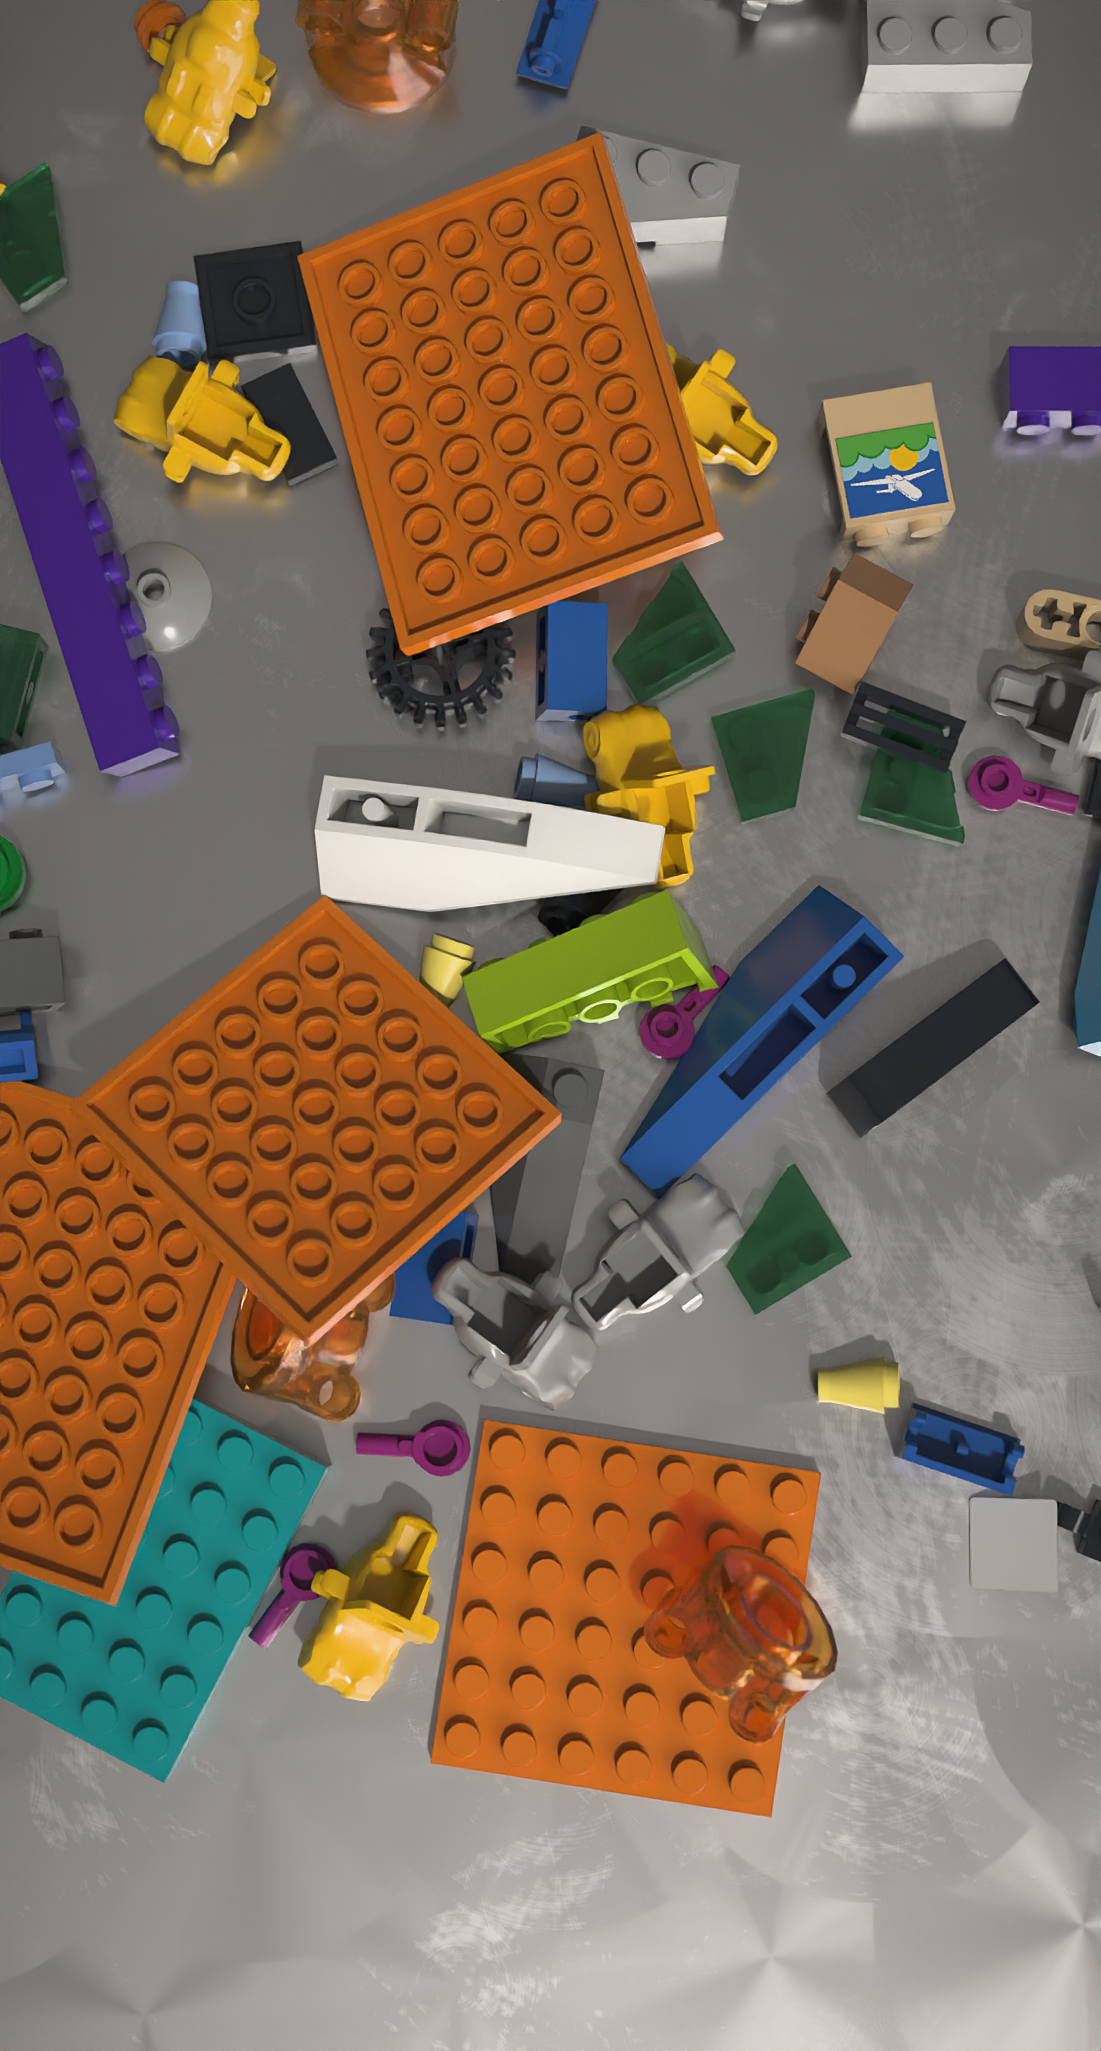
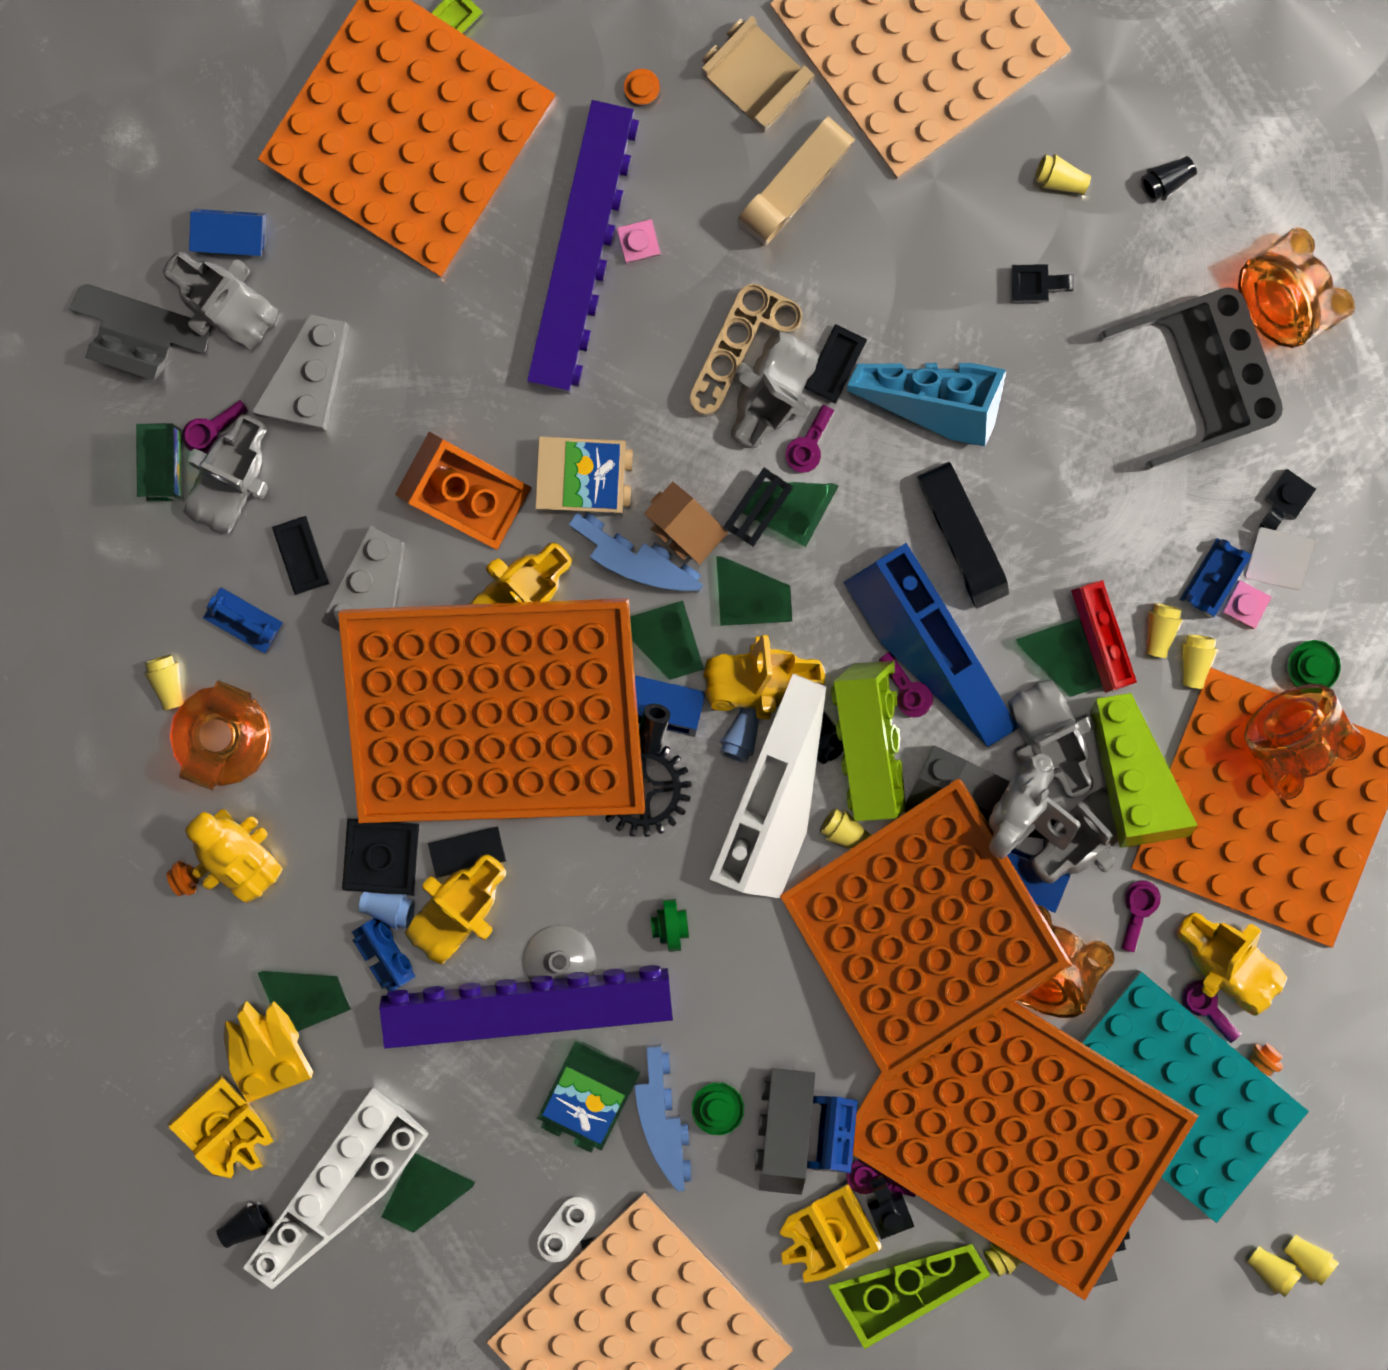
camera: 75 degrees left, 5 degrees up
none -> black tile [272,516,330,595]
none -> blue hinge [351,918,416,992]
none -> orange slope [395,432,531,550]
none -> medium blue slope [568,512,703,592]
none -> black piece [639,703,670,754]
none -> green plate [650,898,689,952]
none -> light grey piece [989,754,1081,859]
none -> red tile [1071,580,1137,693]
none -> lime wedge [1090,693,1198,848]
none -> light yellow cone [1182,634,1218,689]
none -> bright pink plate [1222,580,1272,629]
none -> orange plate [1249,1043,1283,1077]
none -> green plate [1286,640,1341,693]

